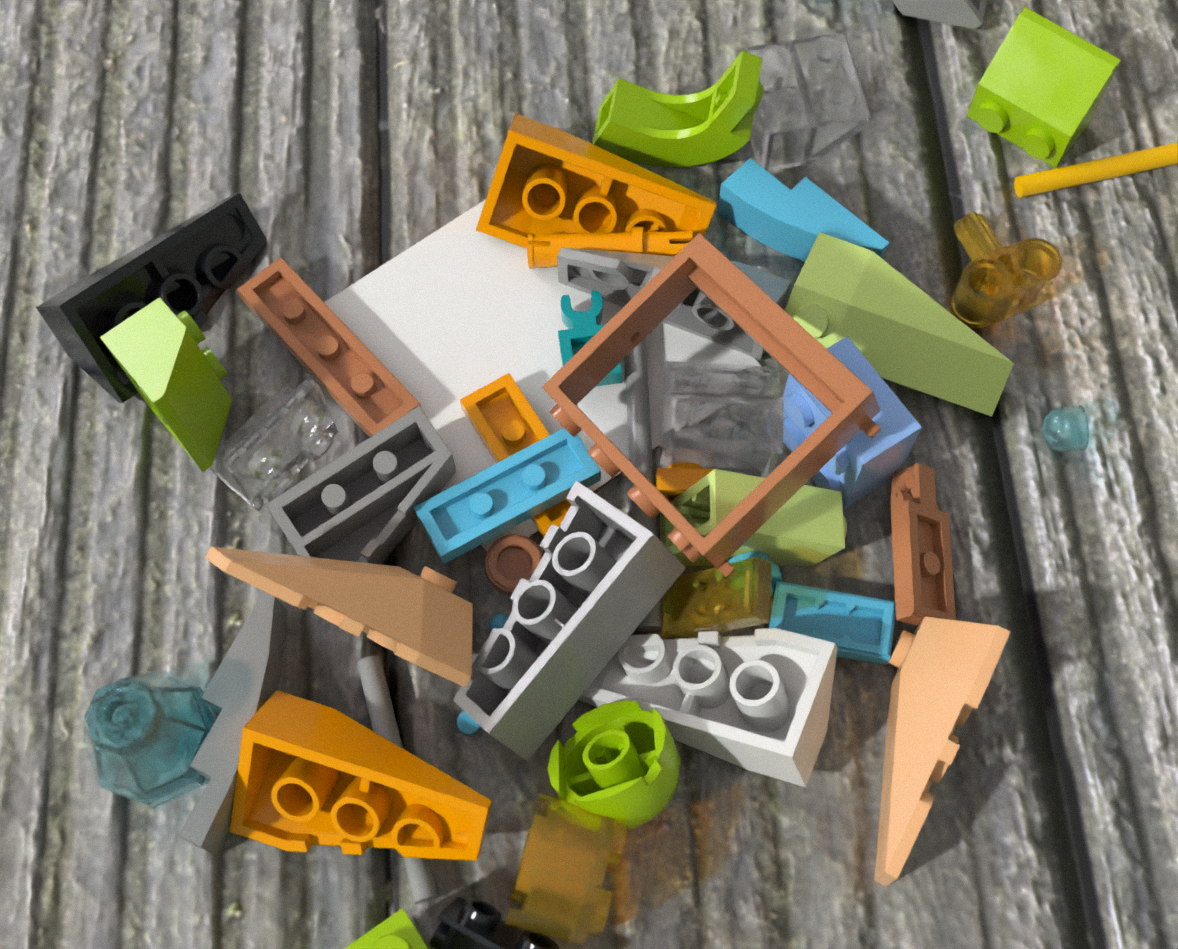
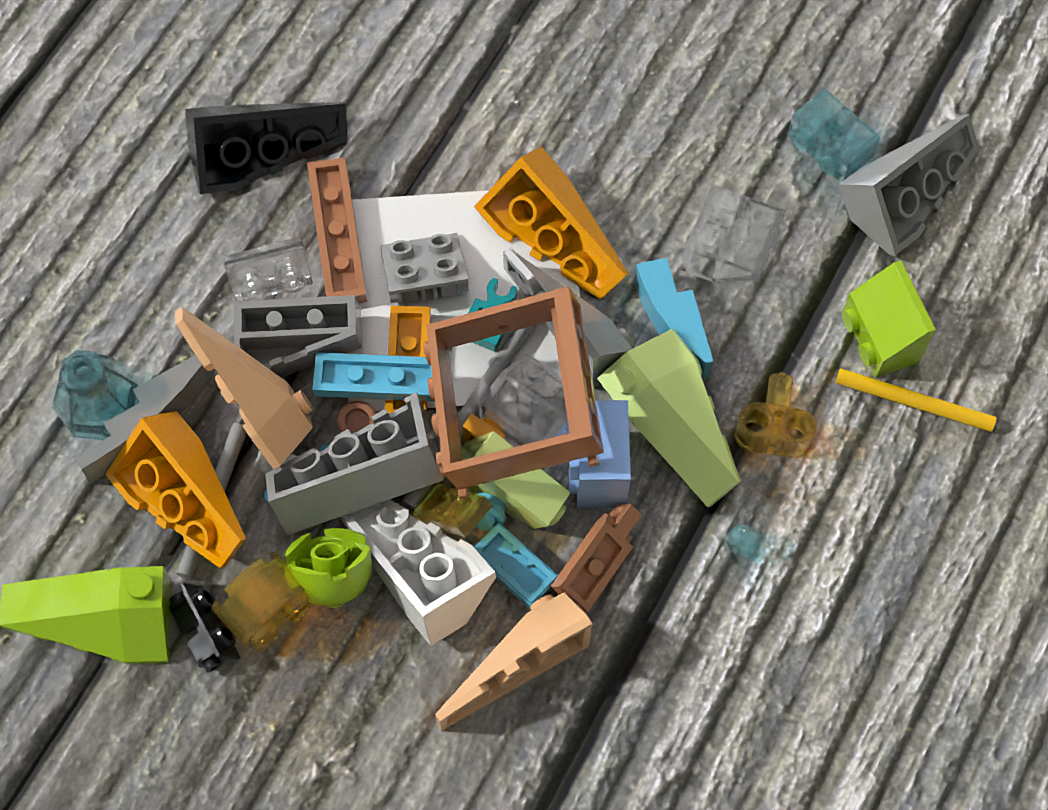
camera: 30 degrees right, 0 degrees up
lime slope [100,297,232,473] -> none
light orange pin [527,227,693,269] -> none
lime arch [592,50,764,167] -> none
none -> light grey hinge [380,233,469,306]

